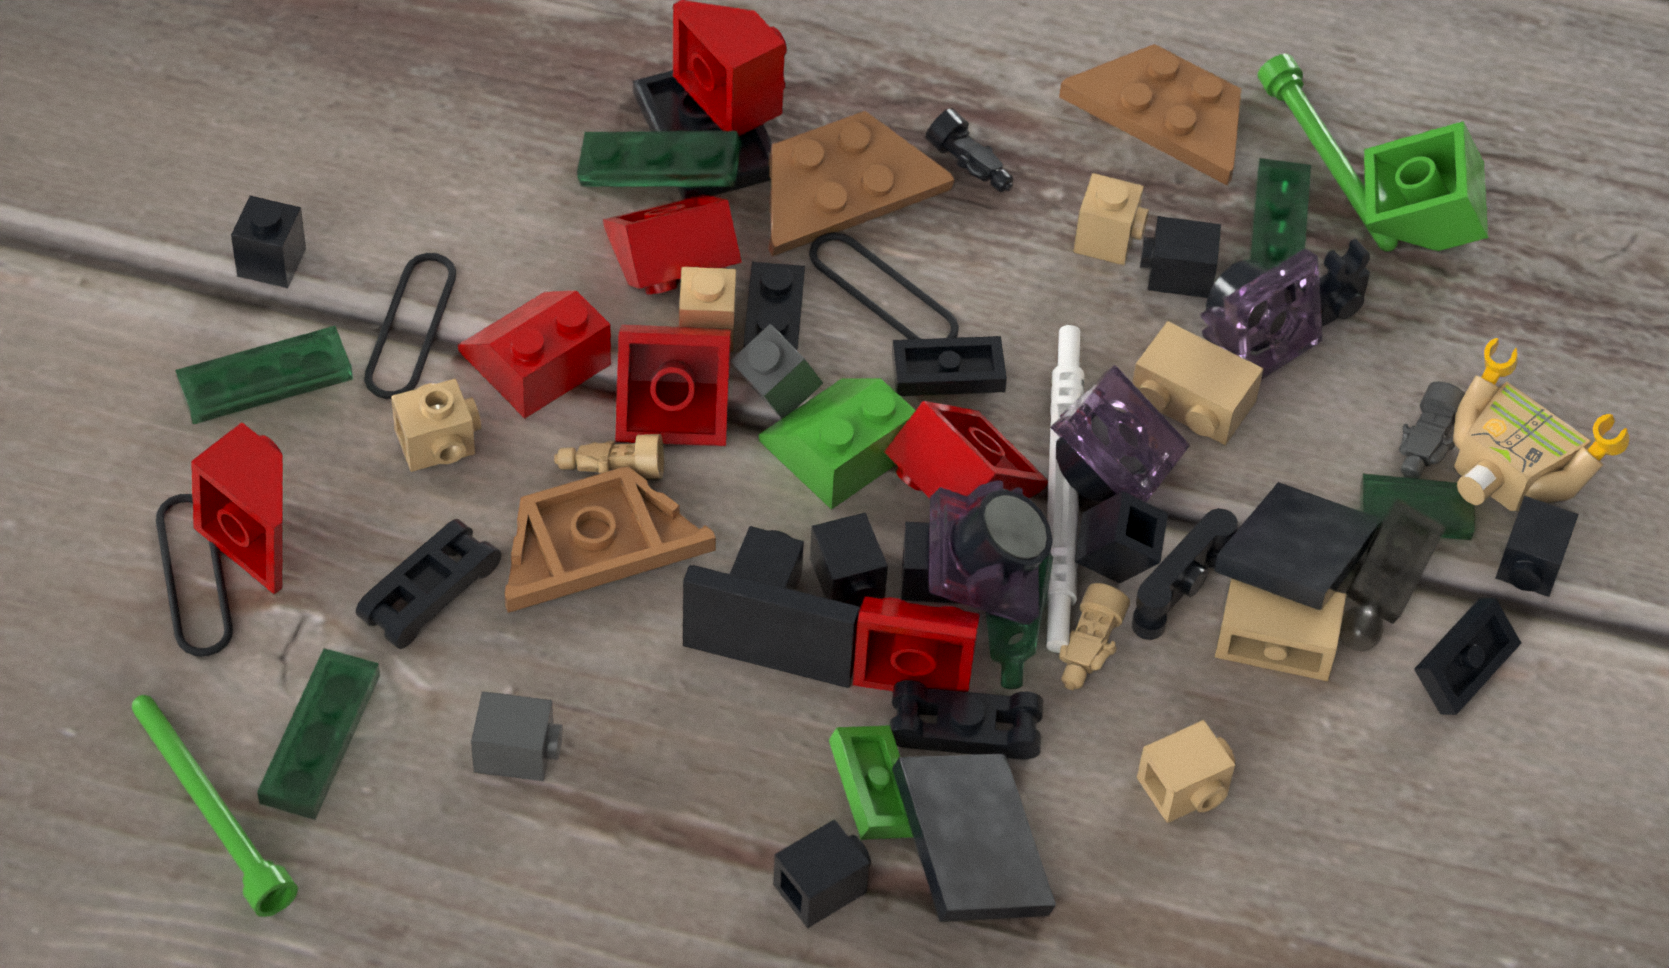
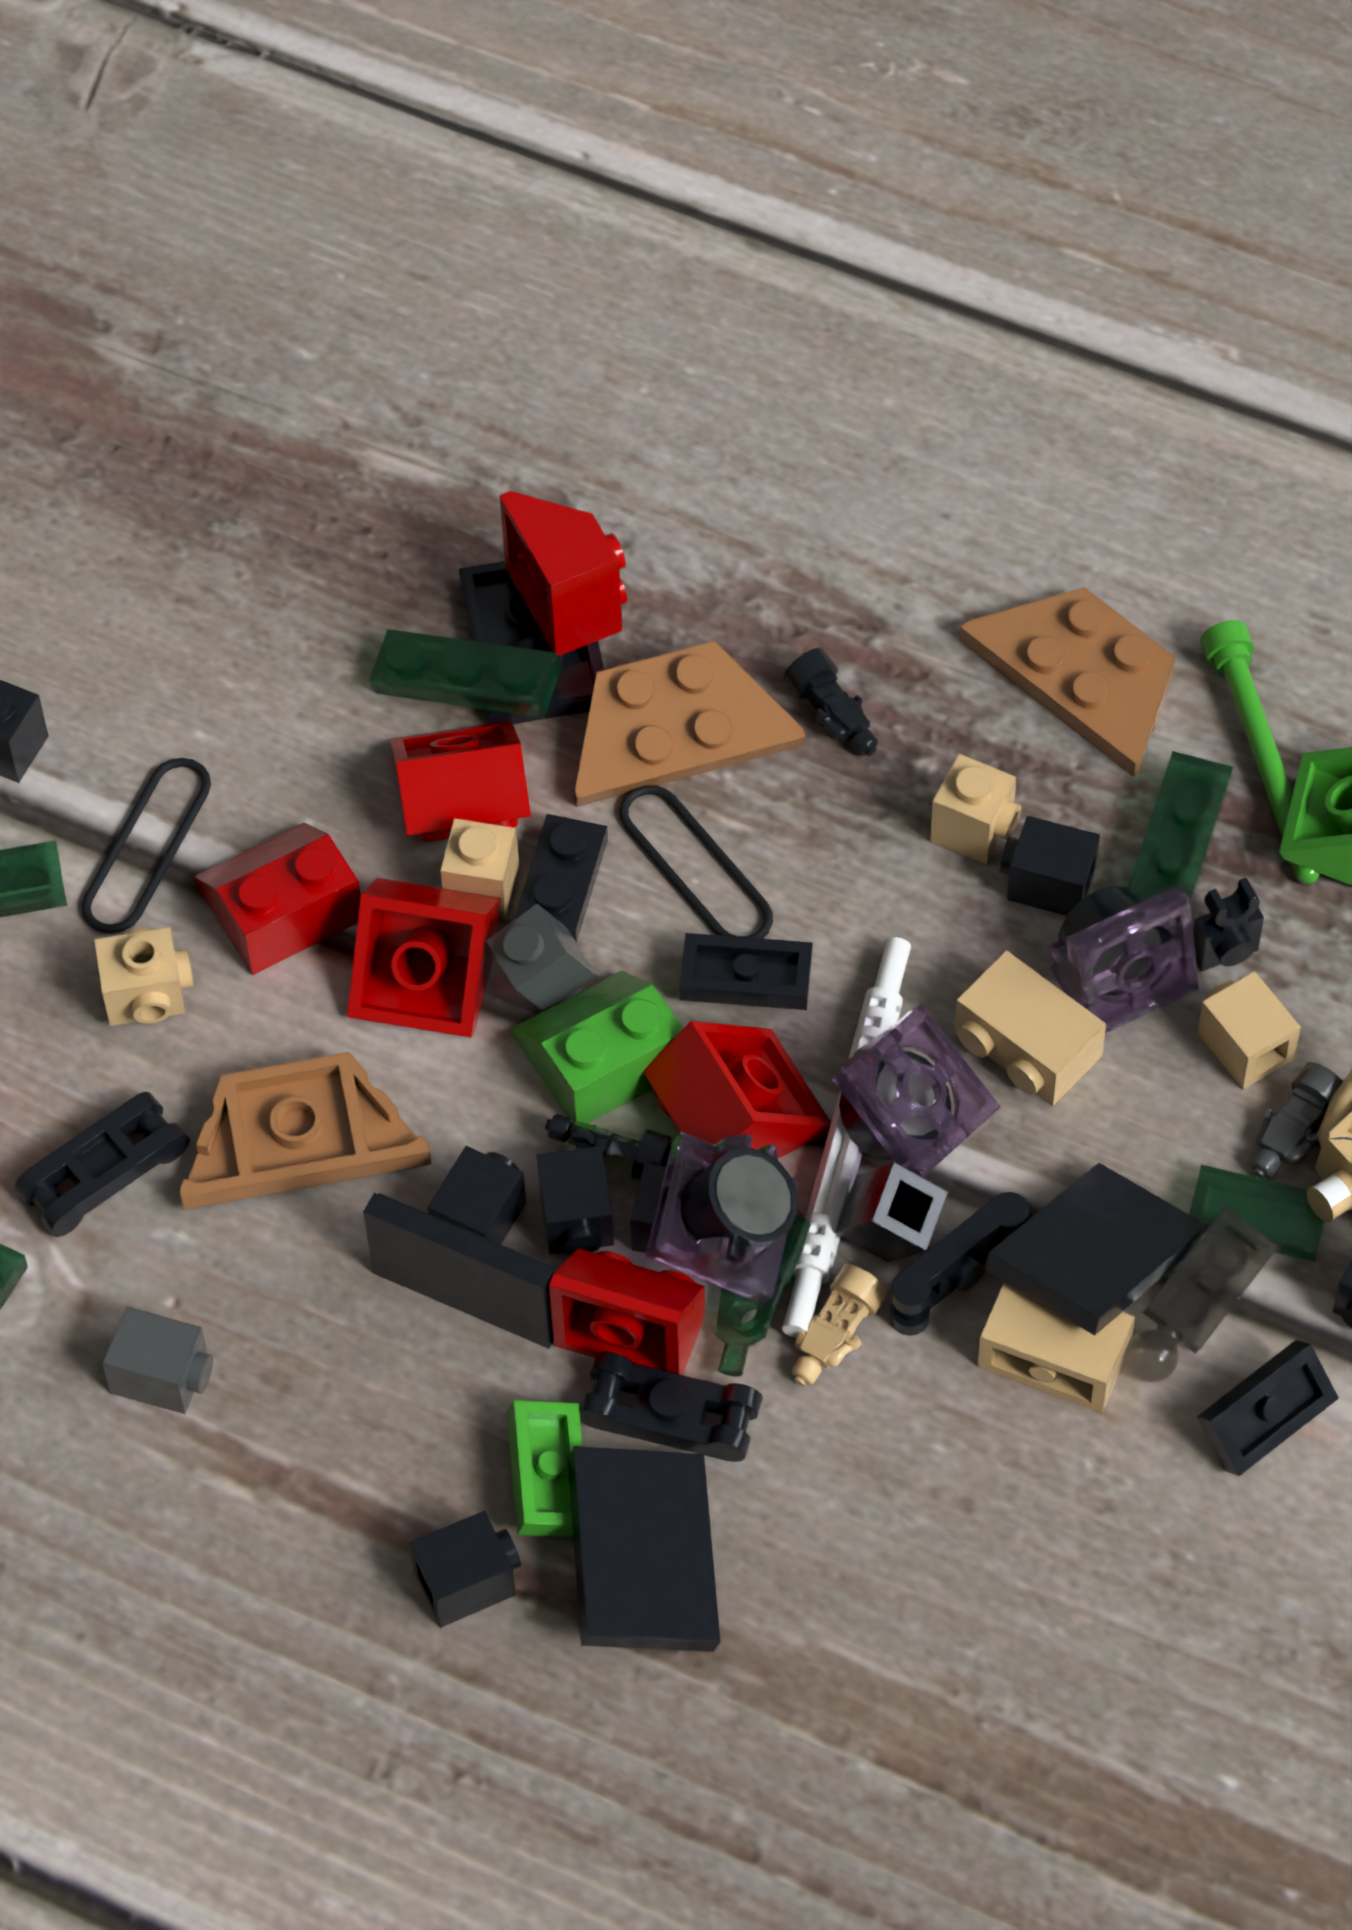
camera: 15 degrees right, 5 degrees up
tan piece [554,434,664,479] -> none
tan brick [1137,720,1235,823] -> none
none -> black piece [545,1114,673,1181]
none -> tan brick [1197,971,1301,1090]

